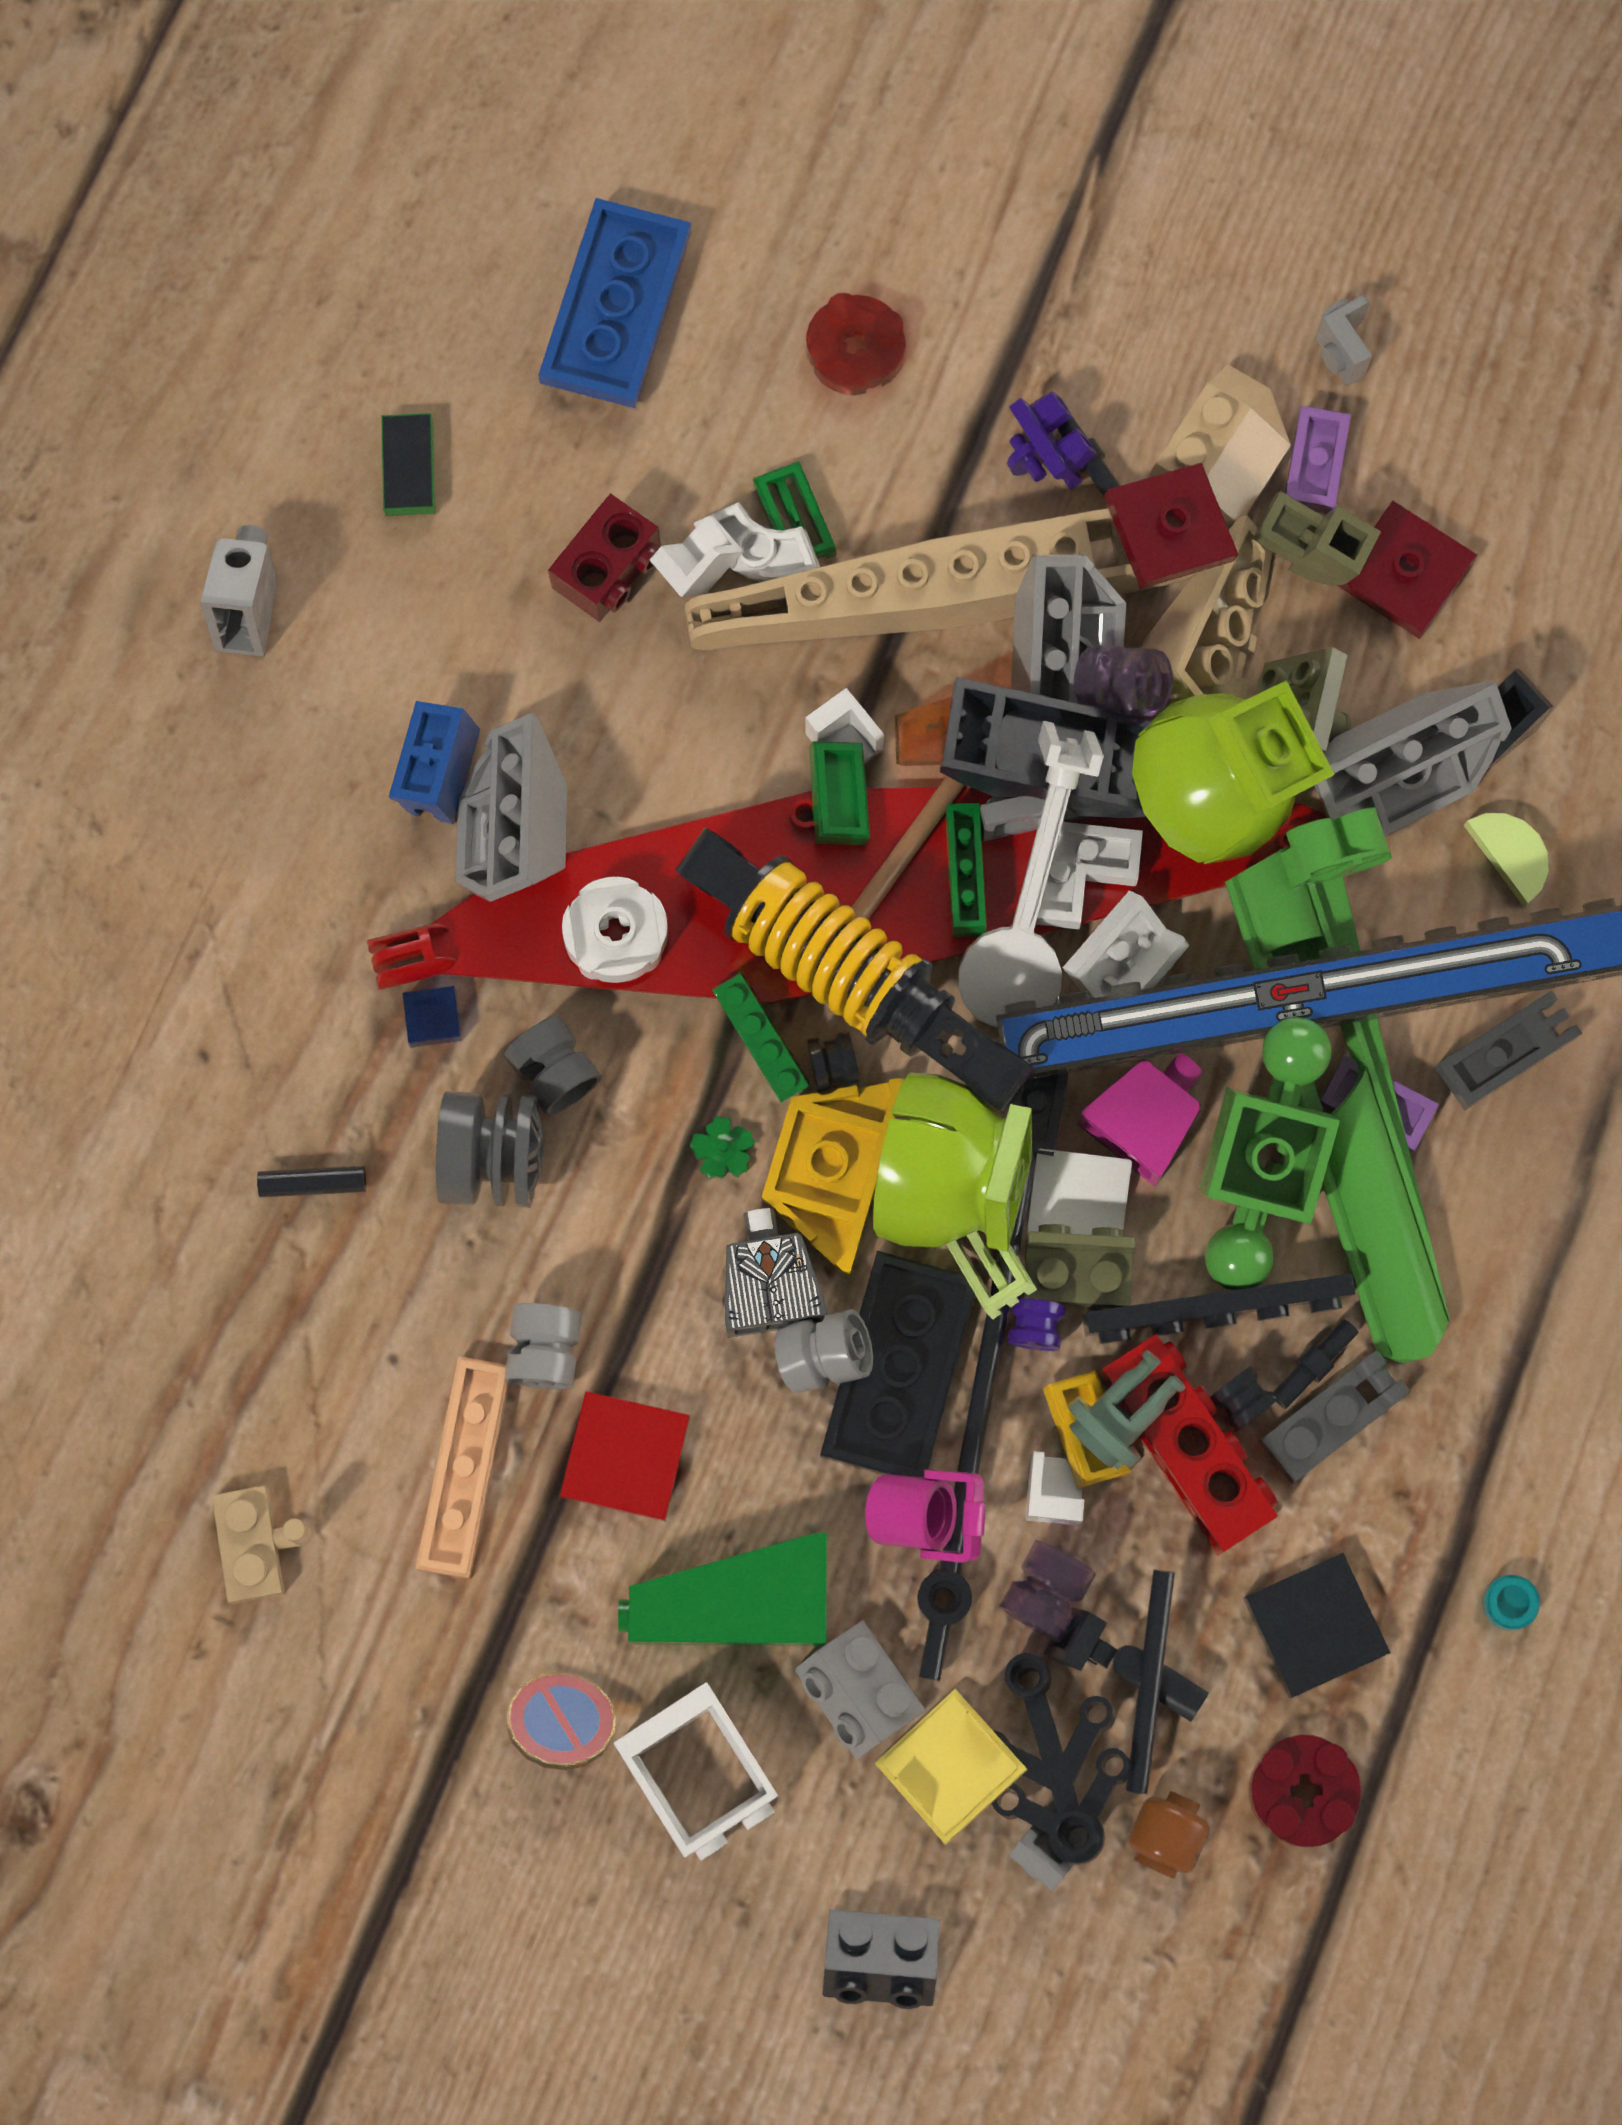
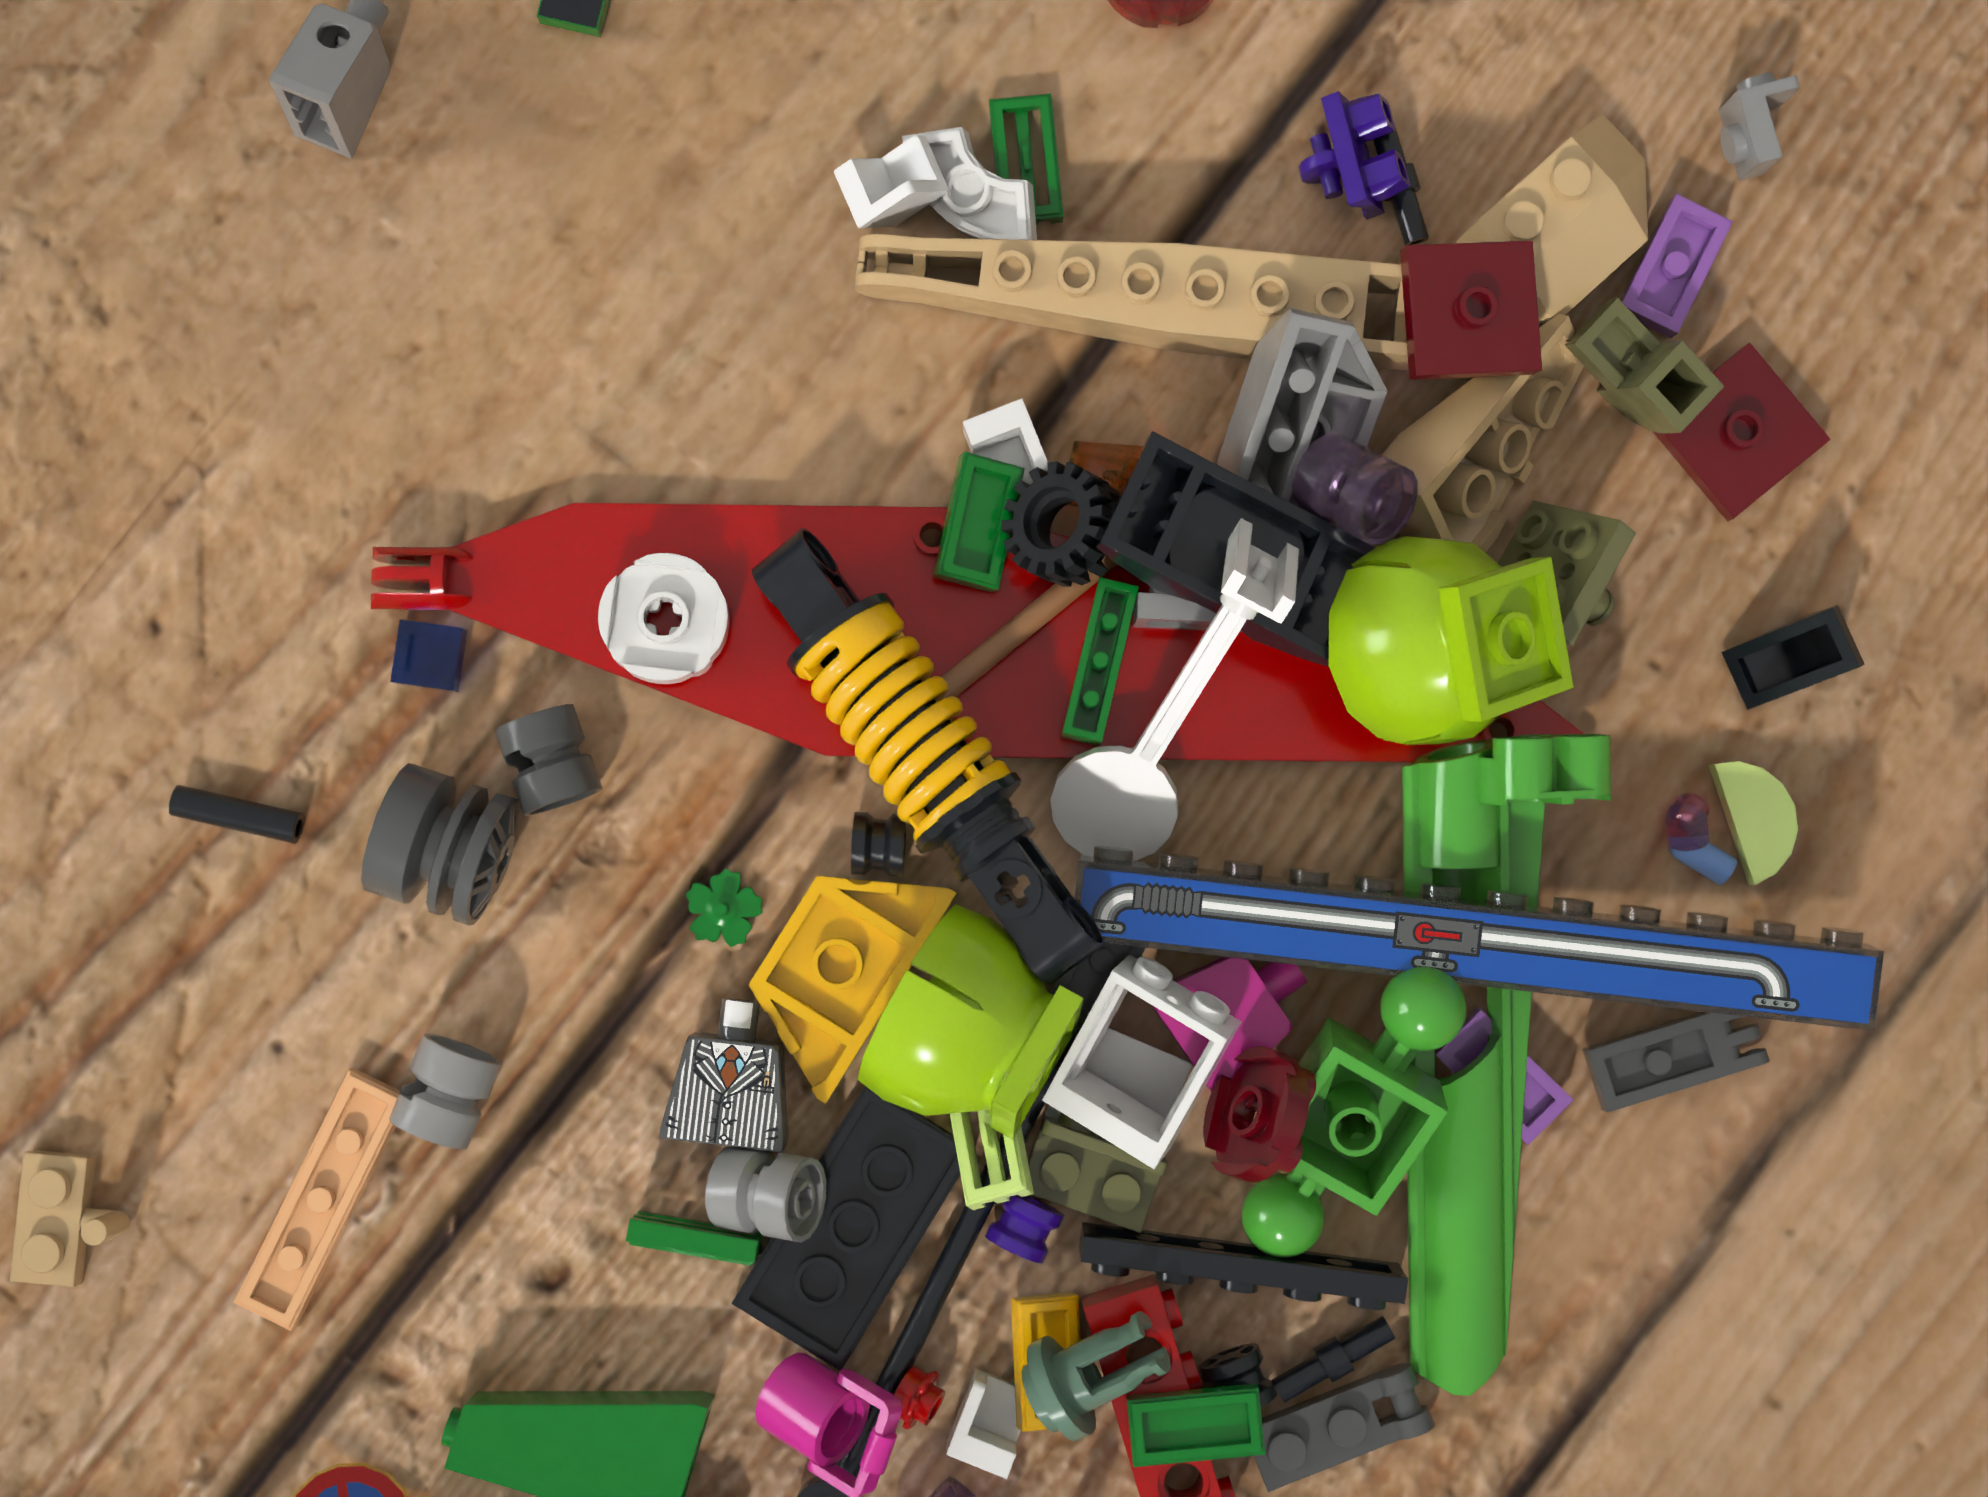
camera: 15 degrees right, 10 degrees up
blue hinge [389,701,481,824] -> none
light grey wedge [455,713,567,902] -> none
dark red brick [548,493,661,622] -> none
red tile [560,1391,690,1522] -> none
green piece [712,971,810,1103] -> none
white plate [1036,819,1143,929] -> none
white bracket [1063,891,1189,1004] -> none
light grey wedge [1315,681,1512,836] -> none
none -> green tile [626,1210,763,1266]
none -> red plate [894,1366,945,1430]
none -> black tyre [1001,461,1120,587]
none -> white window [1042,954,1242,1169]
none -> green tile [1126,1383,1265,1467]
none -> dark red plate [1203,1046,1317,1183]
none -> arm [1665,793,1737,886]

